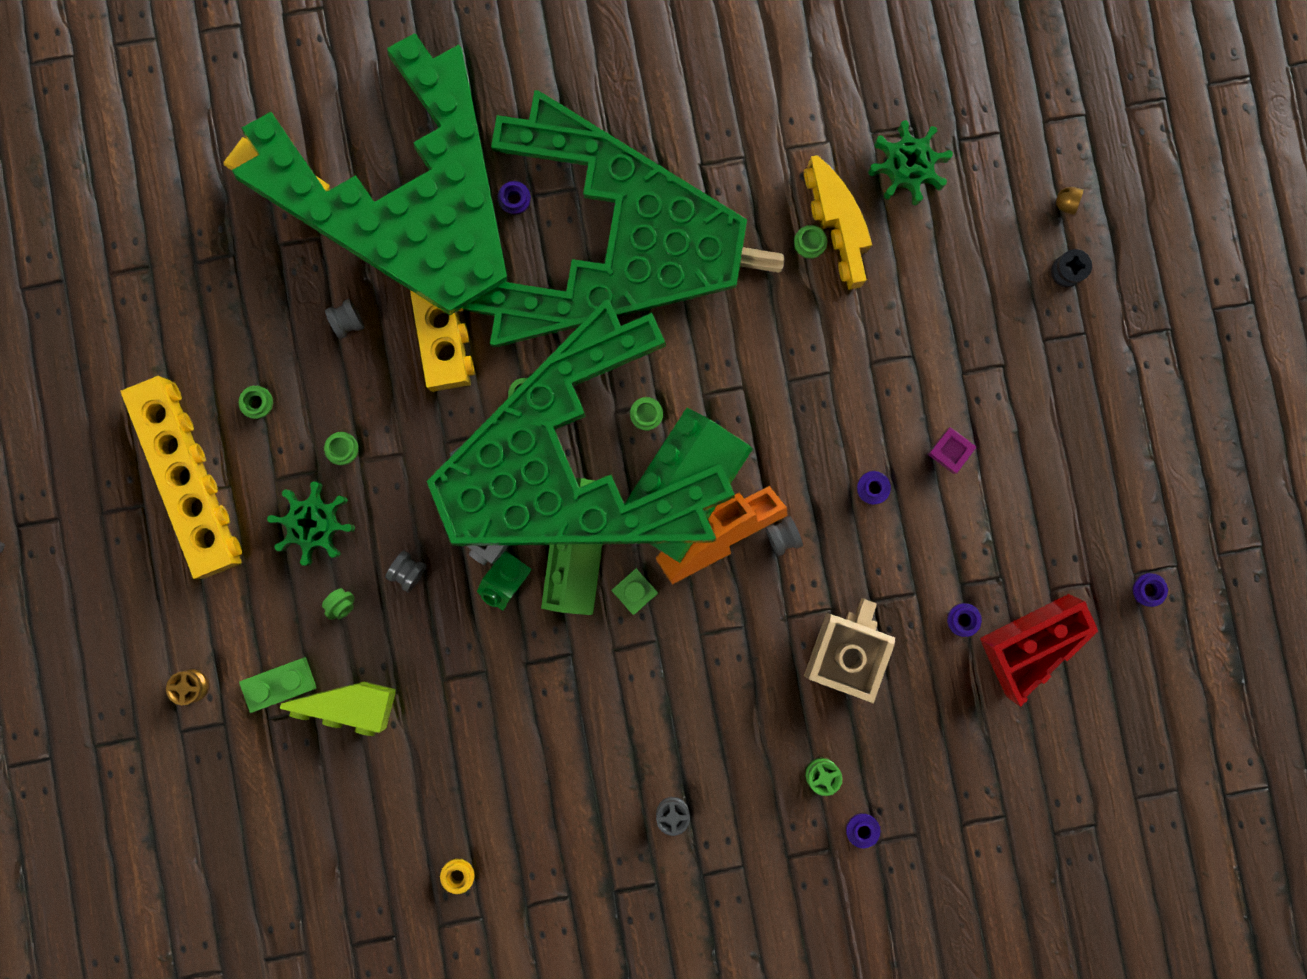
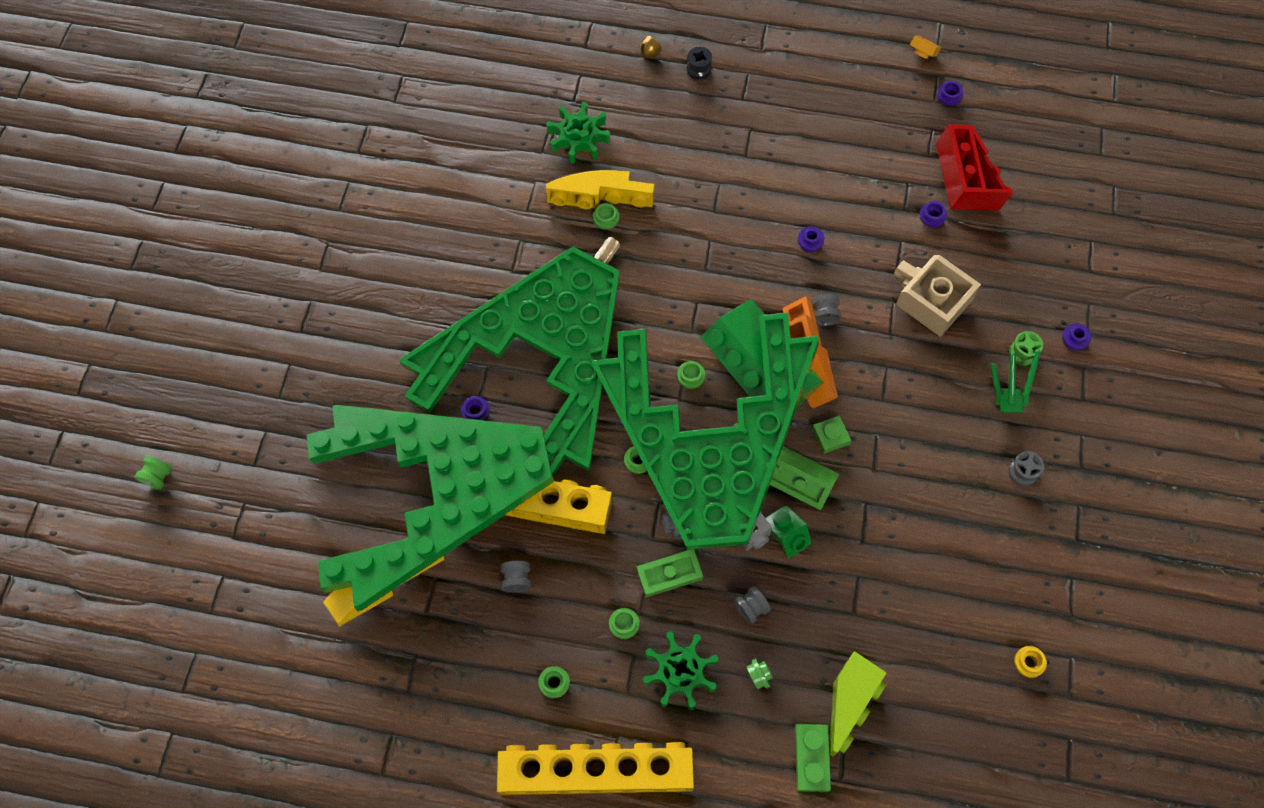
camera: 65 degrees left, 20 degrees down
magenta plate [928,427,977,474] -> none
none -> bright green plate [636,549,703,597]
none -> light orange plate [910,36,942,59]
none -> green plant [990,350,1041,413]

